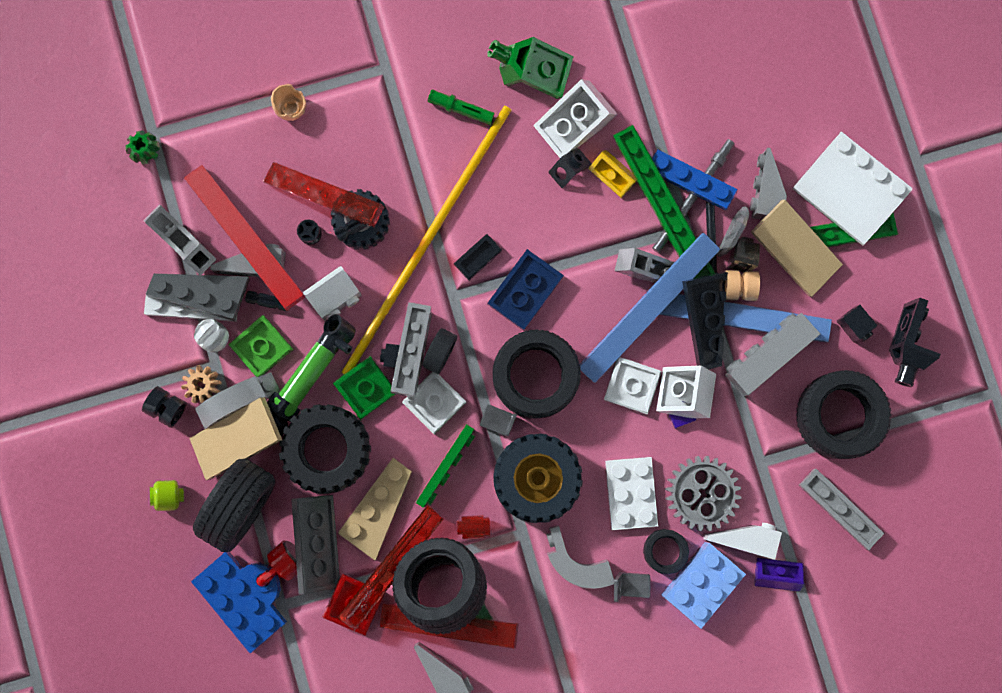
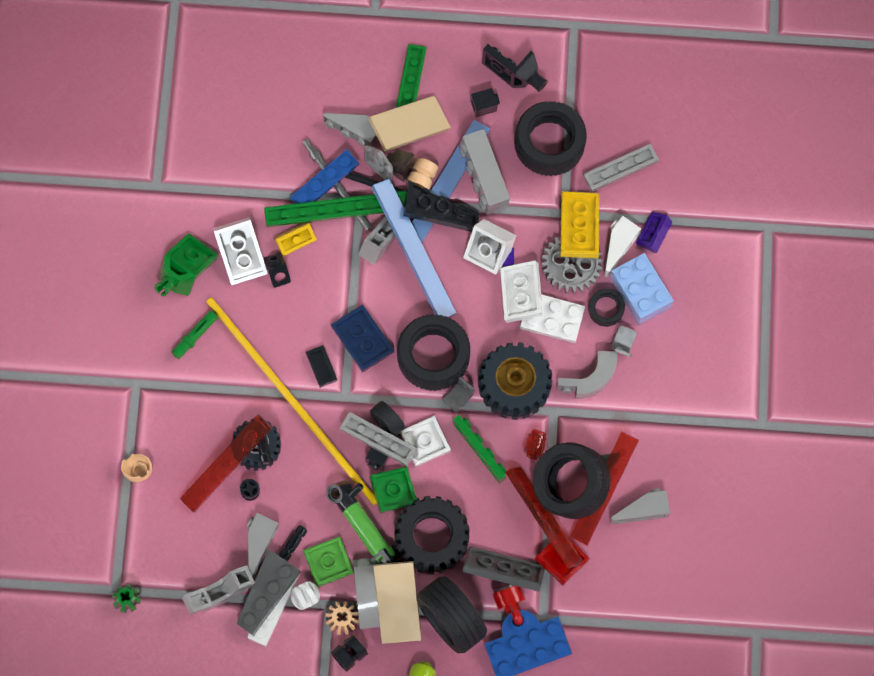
camera: 70 degrees left, 10 degrees down
tile [184,165,305,311] -> none
white slope [302,266,362,321] -> none
tan wing [338,458,412,561] -> none
white tile [604,357,662,415] -> none
white slope [793,132,913,246] -> none
none -> white plate [500,260,543,323]
none -> yellow tile [560,191,599,258]

